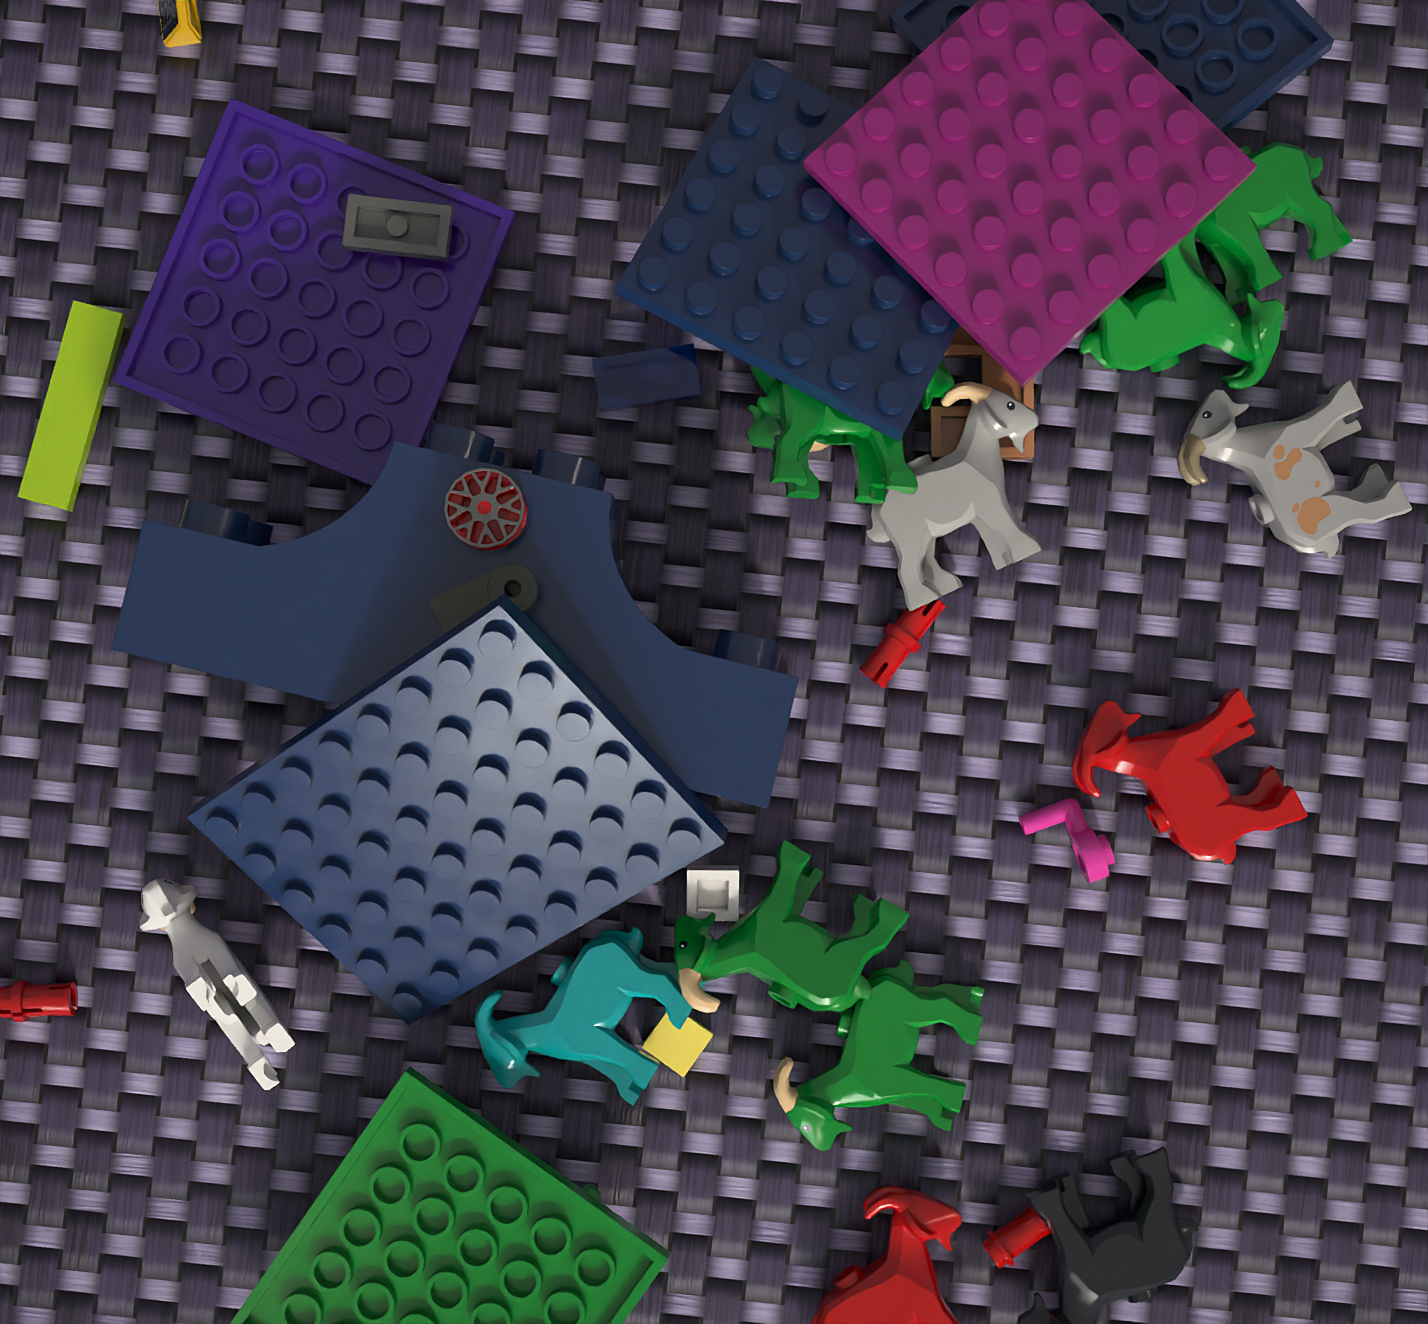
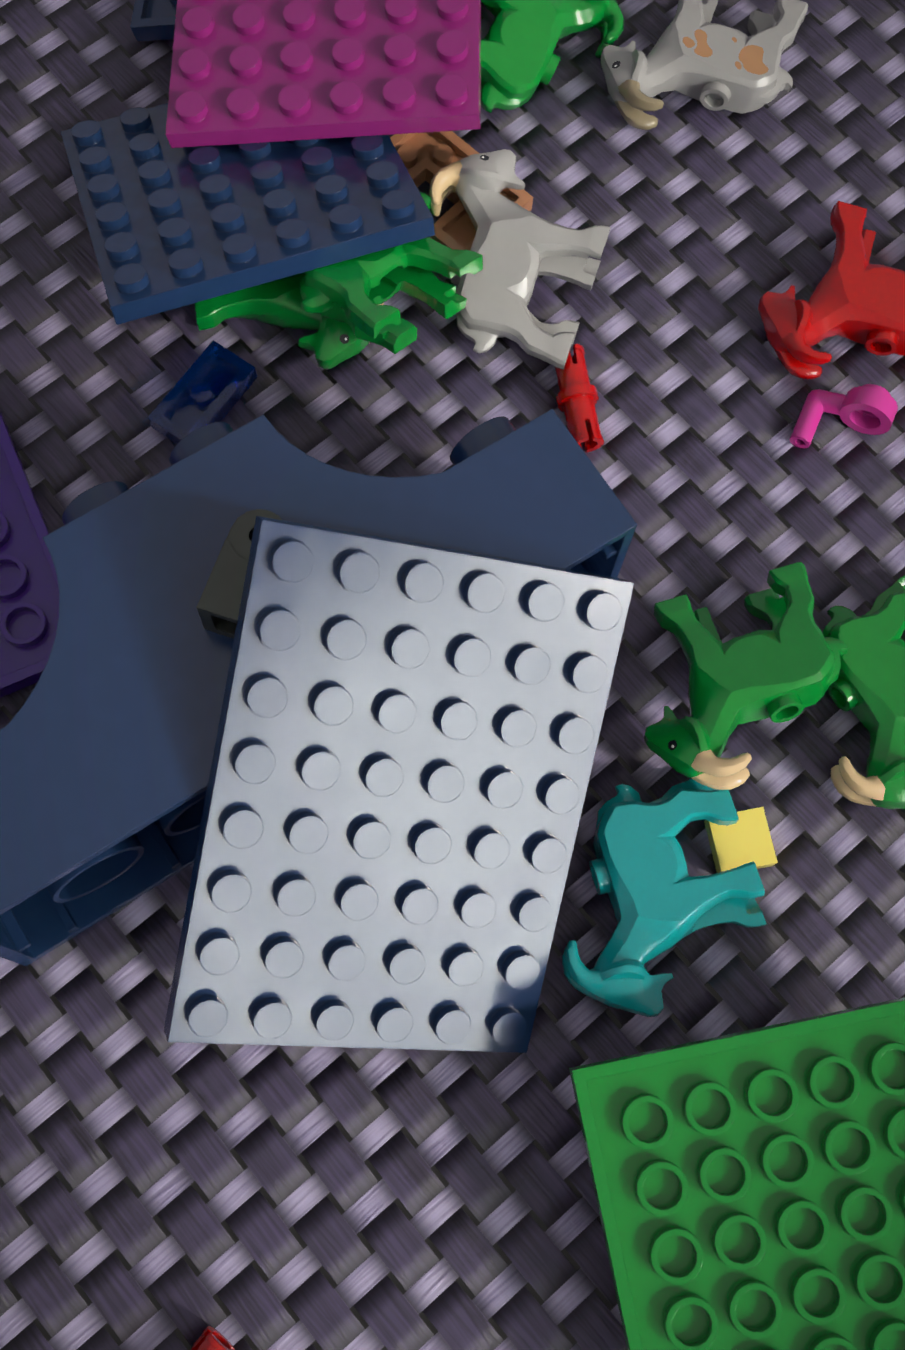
camera: 50 degrees left, 15 degrees down
white animal [139,878,295,1090] -> none
wheel [444,468,528,551] -> none
white tile [687,865,739,921] -> none

